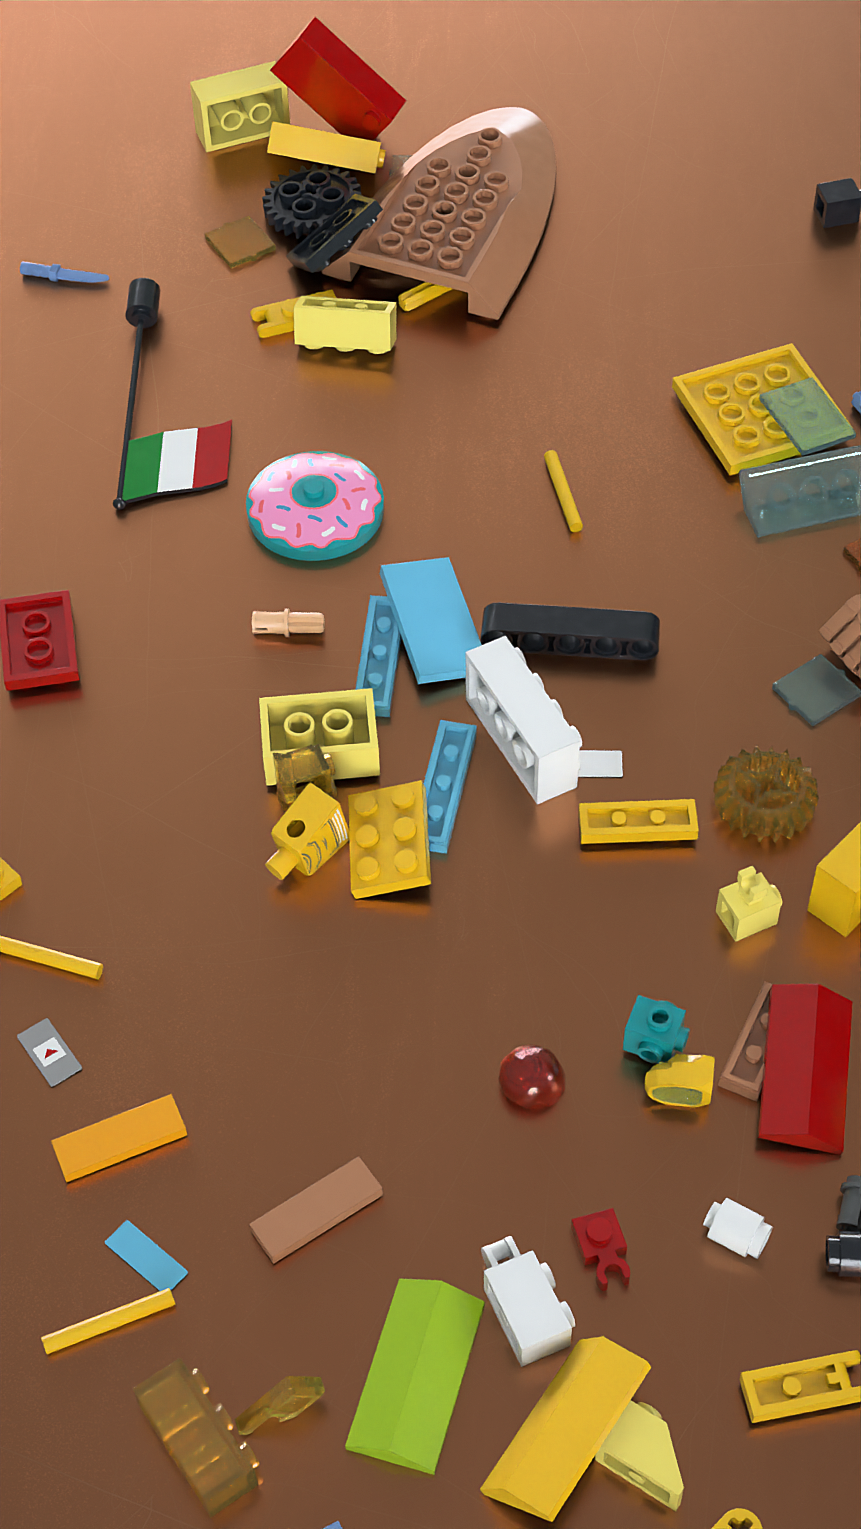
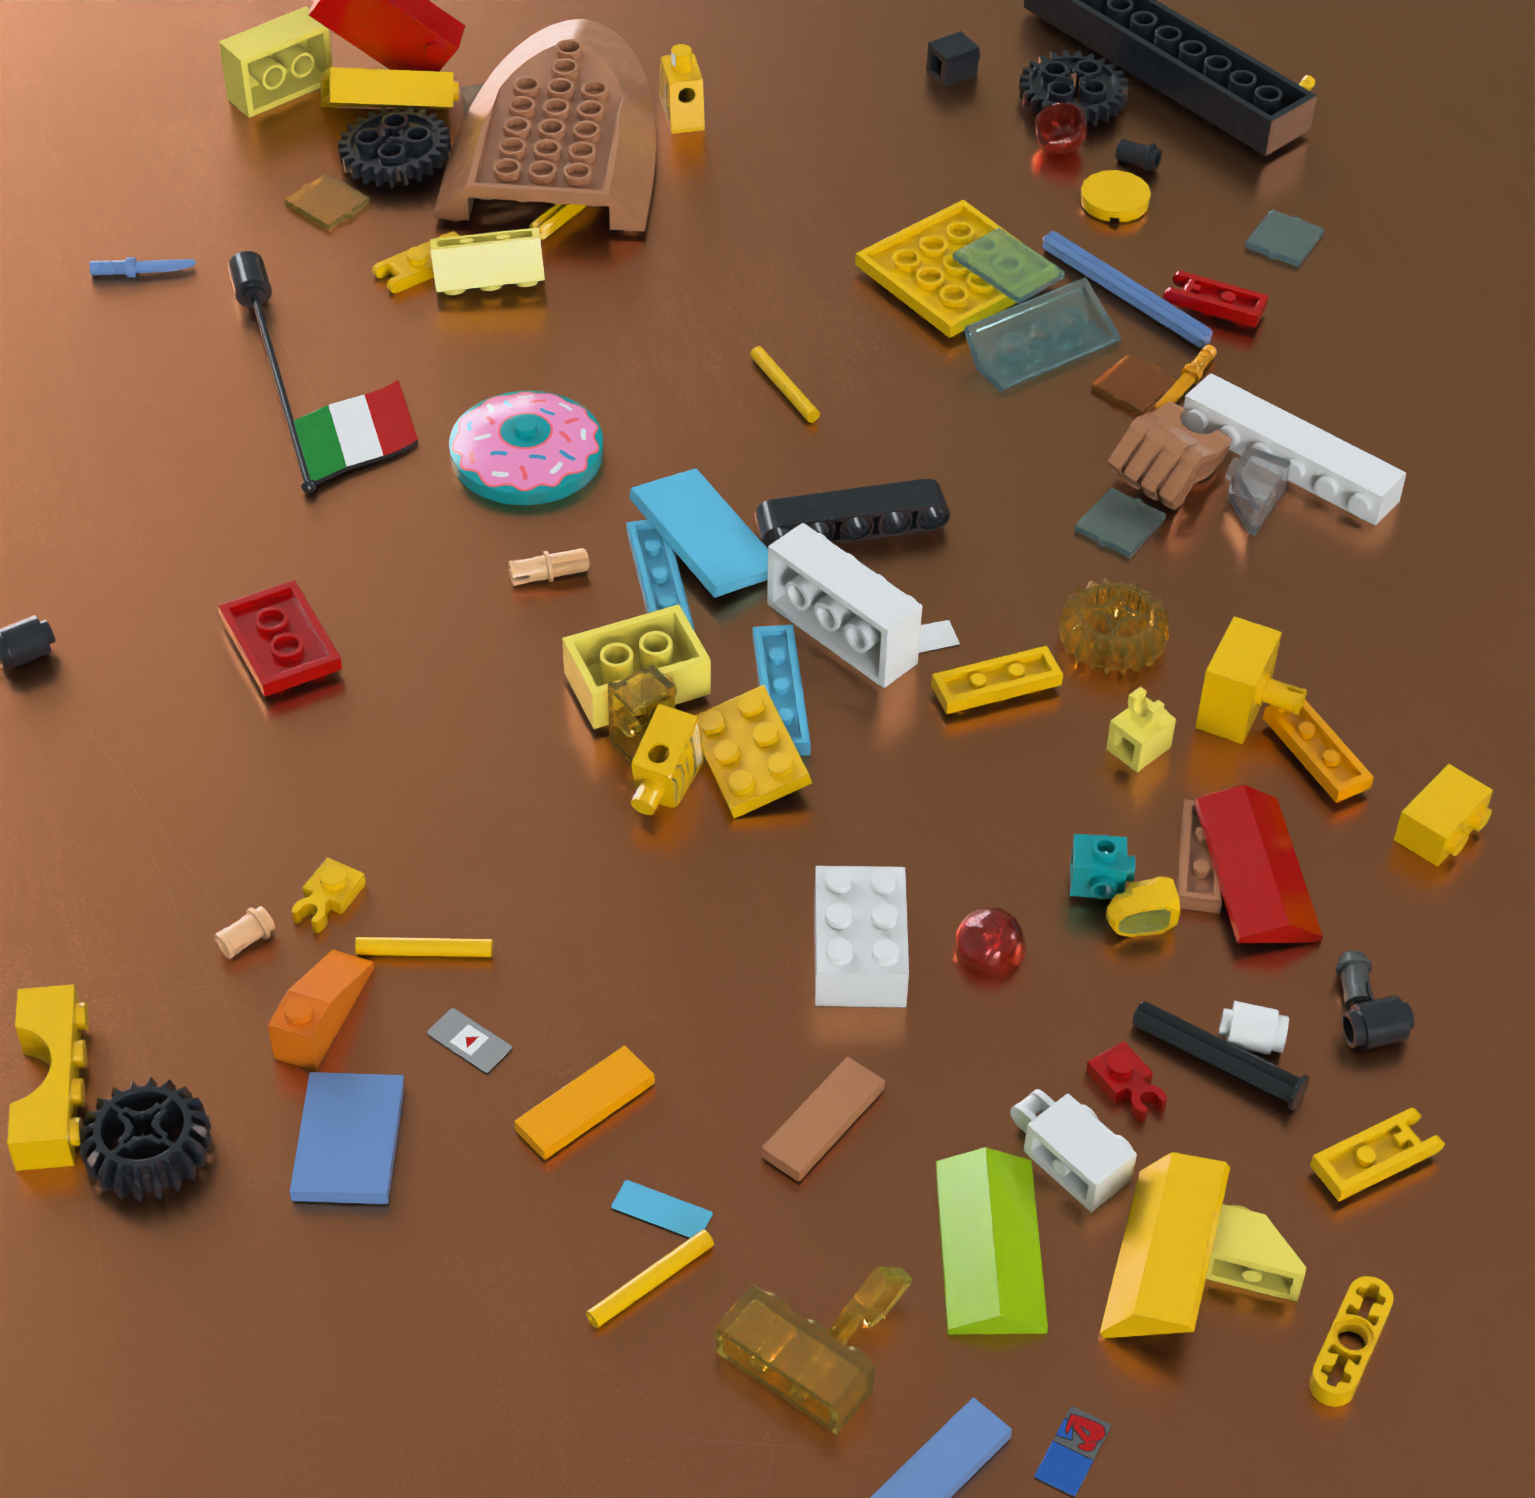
camera: 20 degrees left, 5 degrees down
black plate [286,194,383,273] -> none
none -> yellow torso [659,44,705,134]
none -> white brick [814,866,909,1007]
none -> black axle [1132,1001,1310,1110]

